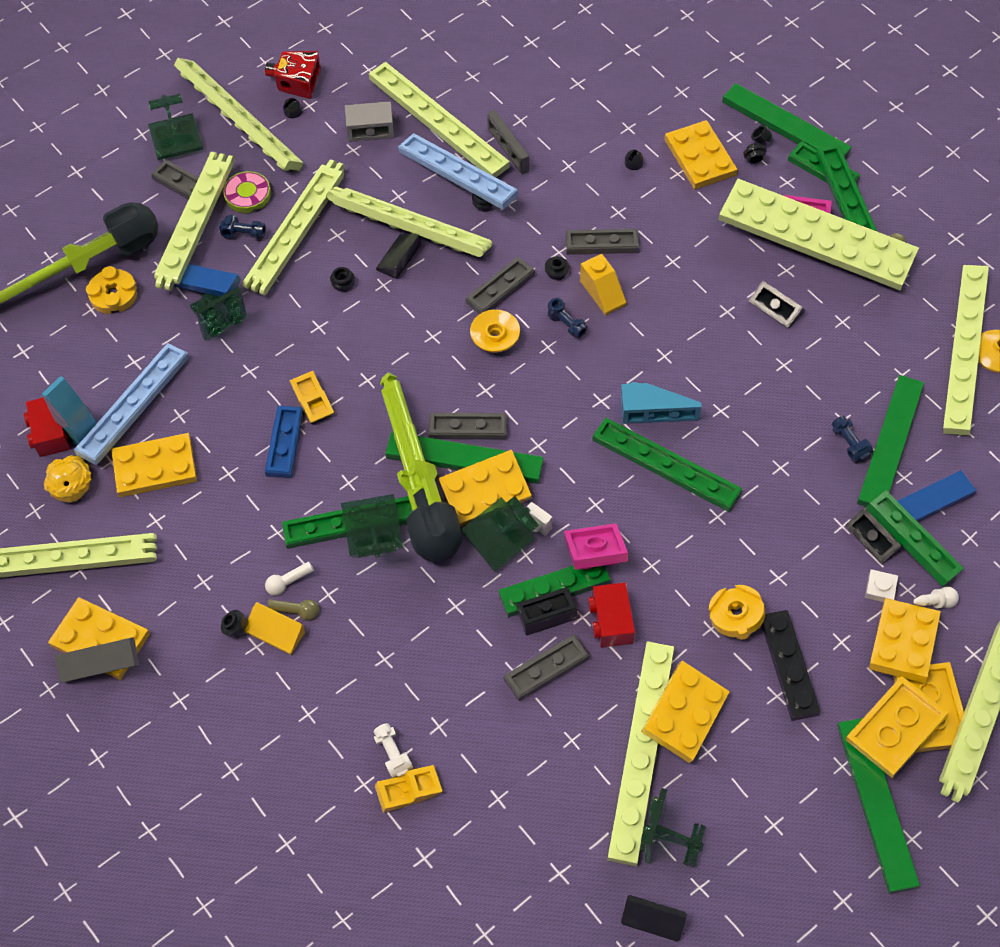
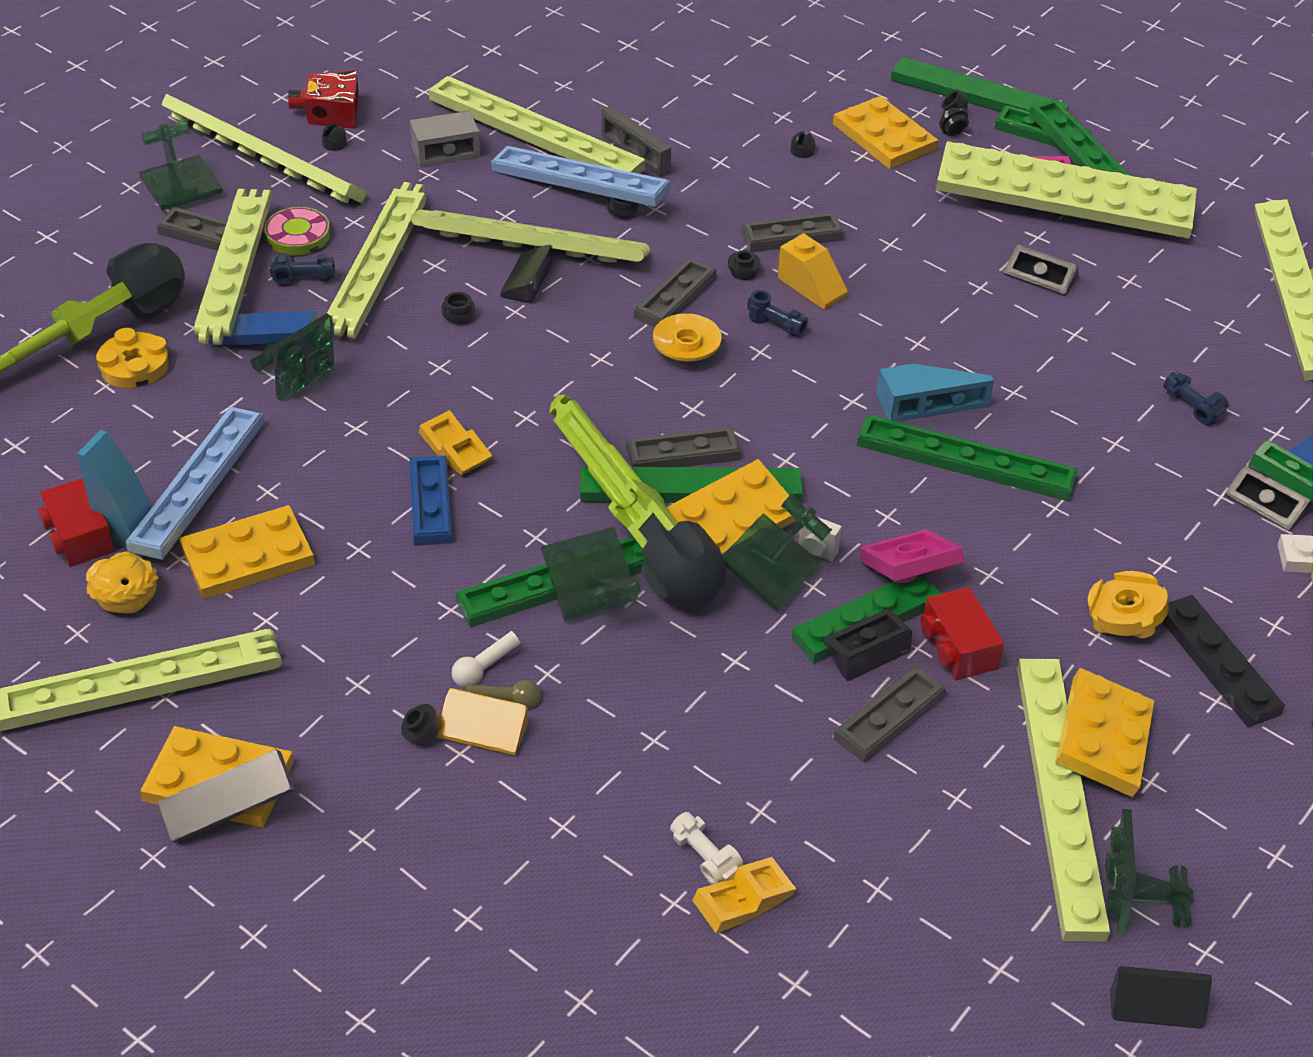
camera: 15 degrees left, 15 degrees down
green tile [857,375,924,507] -> none

